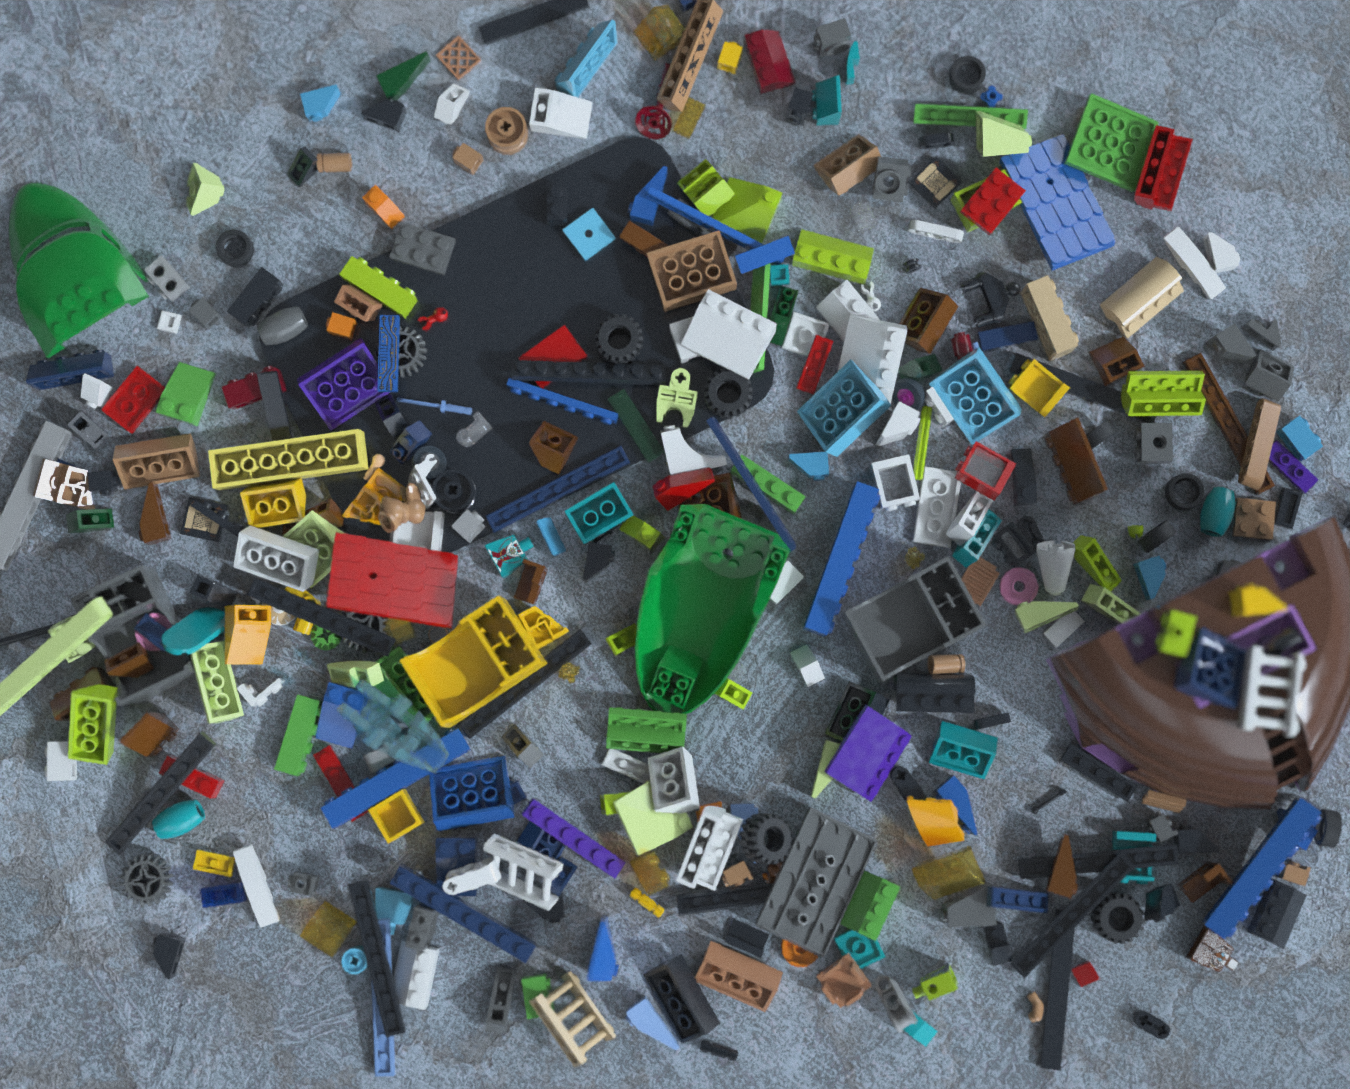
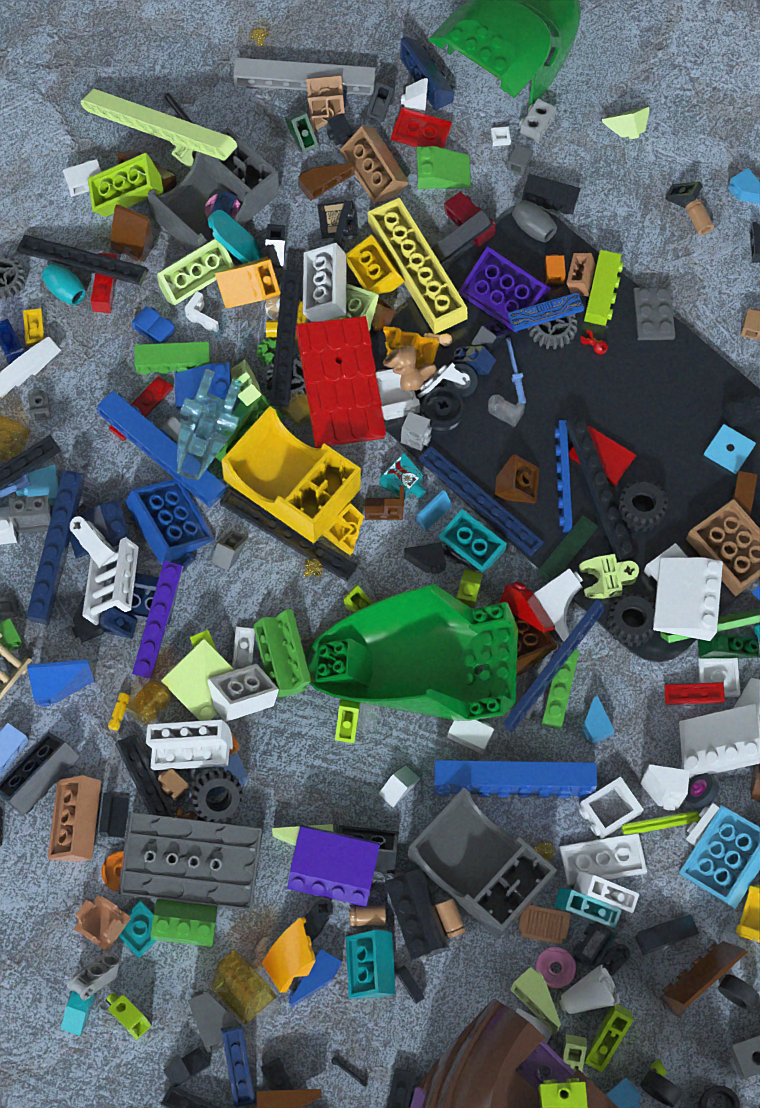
camera: 65 degrees right, 15 degrees down
reddish brown slope [104,642,154,678] -> none
black tyre [216,229,254,267] -> none
orange slope [362,185,405,229] -> none
yellow piece [368,789,425,844] -> none
medium azure slope [797,359,891,457] -> none
slope [898,354,943,382] -> none
window [954,441,1016,501] -> none
none -> blue brick [132,306,175,344]
none -> medium nougat piece [349,905,385,926]

